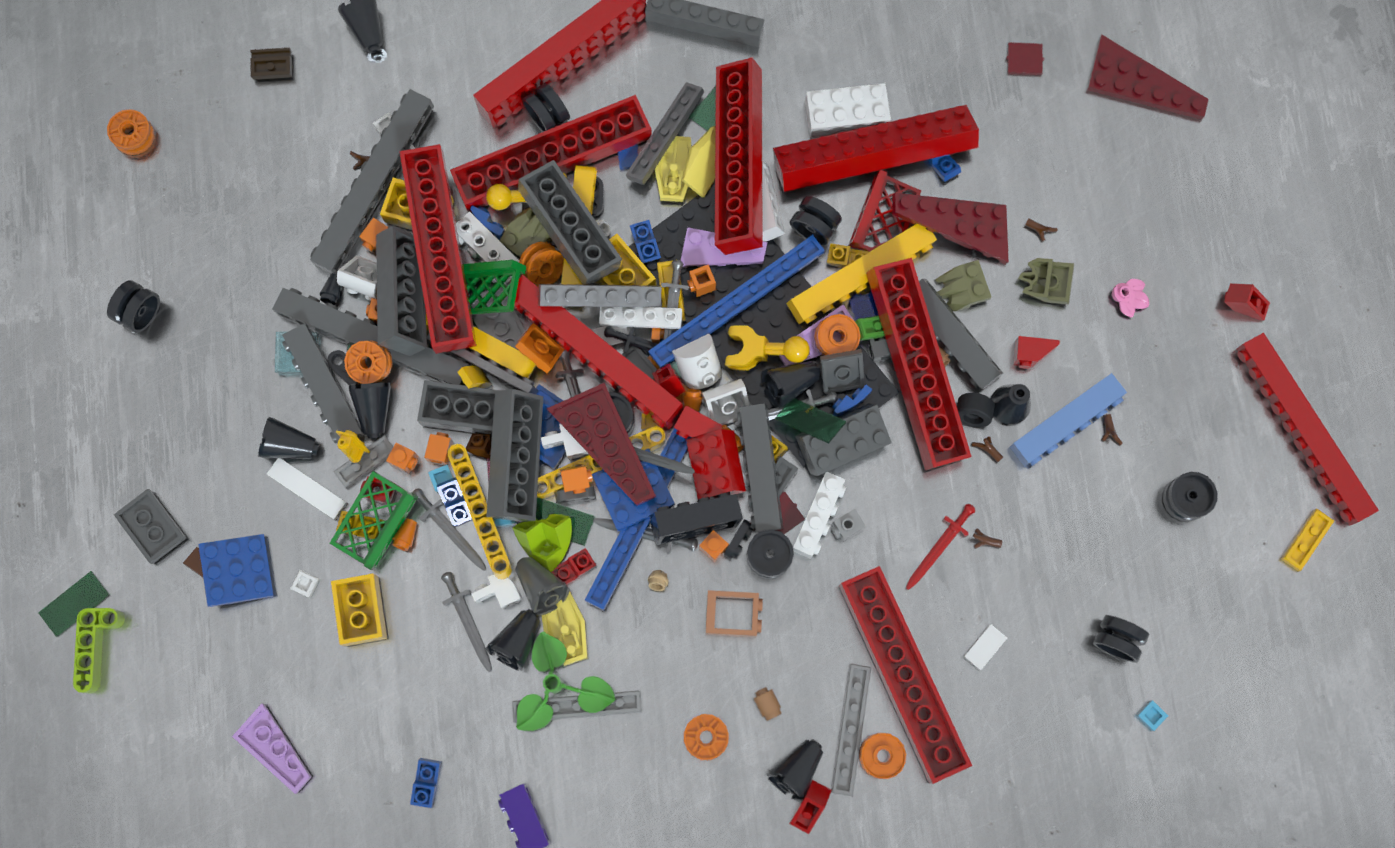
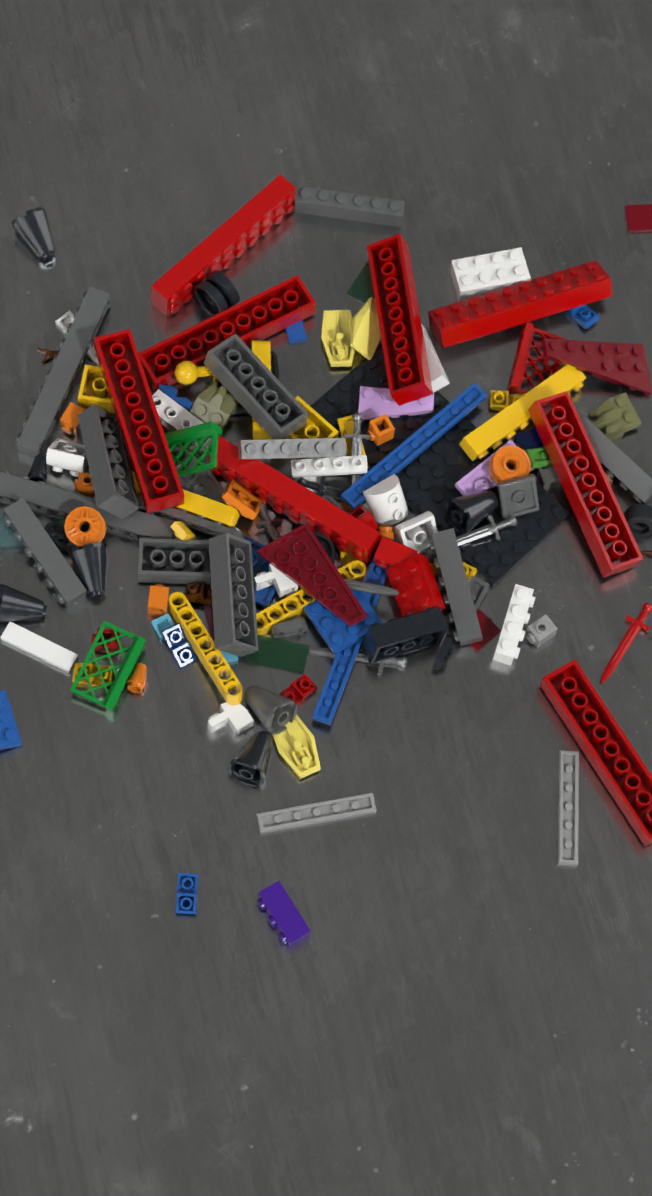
camera: 15 degrees left, 10 degrees down
lavender wing [232,703,312,794] -> none
white tile [290,570,320,598] -> none
yellow brick [331,573,387,646] -> none
light grey tile [333,435,393,489] -> none
yellow hinge [336,430,370,463] -> none
orange brick [386,443,419,474] -> none
flat silver sword [412,488,486,570] -> none
flat silver sword [441,572,492,672] -> none
lime brick [512,514,572,572] -> none
bright green plant [516,632,615,731] -> none
orange wheel [519,242,564,287] -> none
orange brick [560,465,593,494] -> none
flat silver plate [626,82,704,185] -> none
blue slope [630,220,661,263] -> none
tan plate [648,570,669,591] -> none
orange plate [651,328,665,344] -> none
orange wheel [684,714,729,760] -> none
orange brick [699,530,729,563] -> none
nougat window [706,590,763,637] -> none
yellow piece [725,326,810,370] -> none
black wheel [746,530,794,579] -> none
medium nougat brick [753,687,782,721] -> none
black cone [767,739,823,802] -> none
clear green piece [775,399,846,444] -> none
black wheel [790,196,842,245] -> none
red slope [790,780,832,834] -> none
dark grey brick [795,403,892,476] -> none
blue slope [832,385,873,418] -> none
orange wheel [859,733,906,779] -> none

